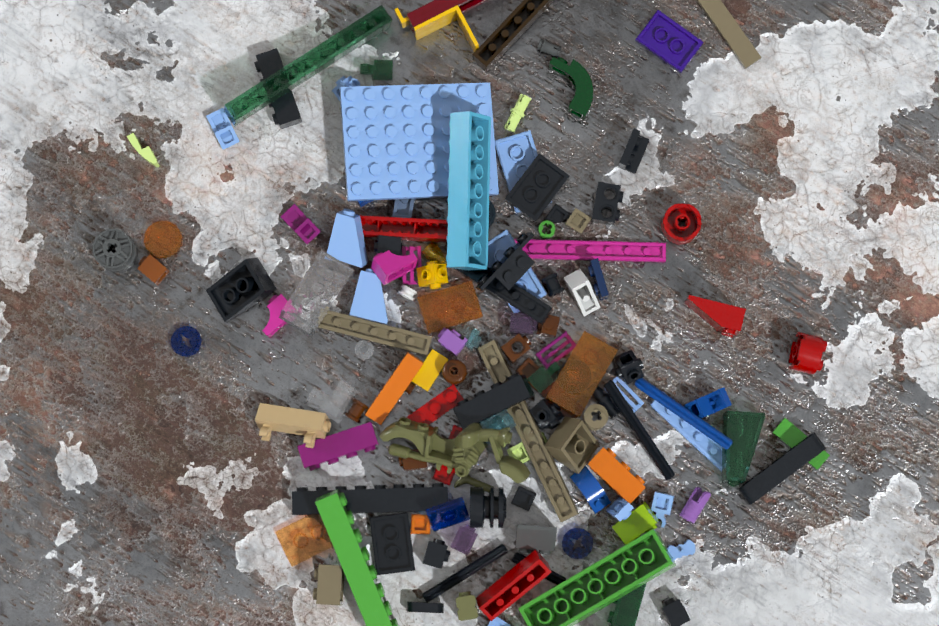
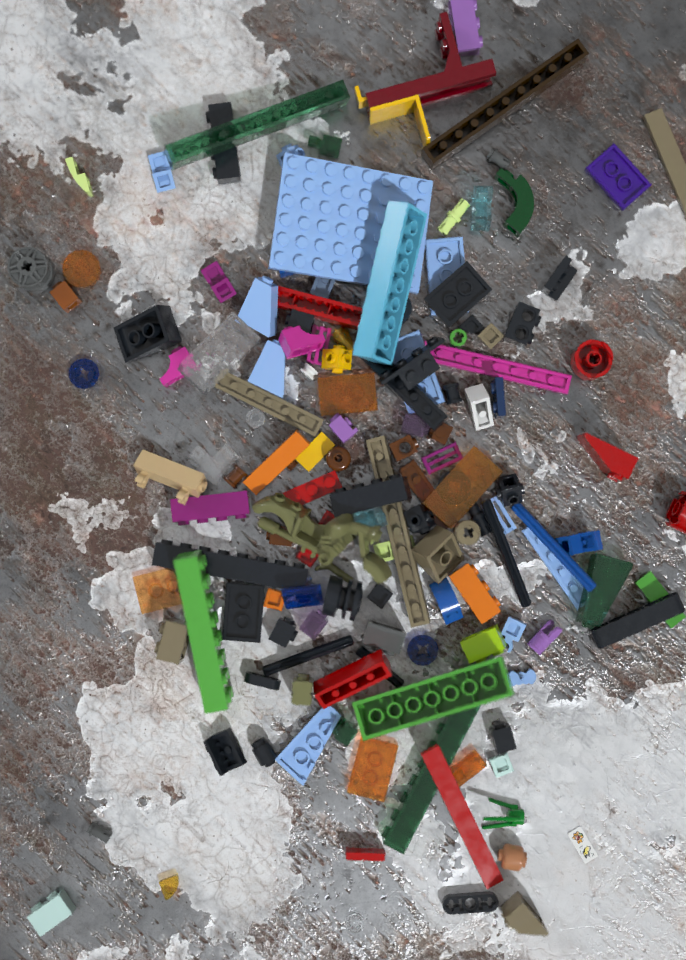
camera: 10 degrees right, 5 degrees up
clear light blue plate [466,328,482,351] -> none
clear green plate [527,361,560,393] -> none
light blue plate [606,497,634,521] -> none
none -> clear light blue brick [470,186,493,231]

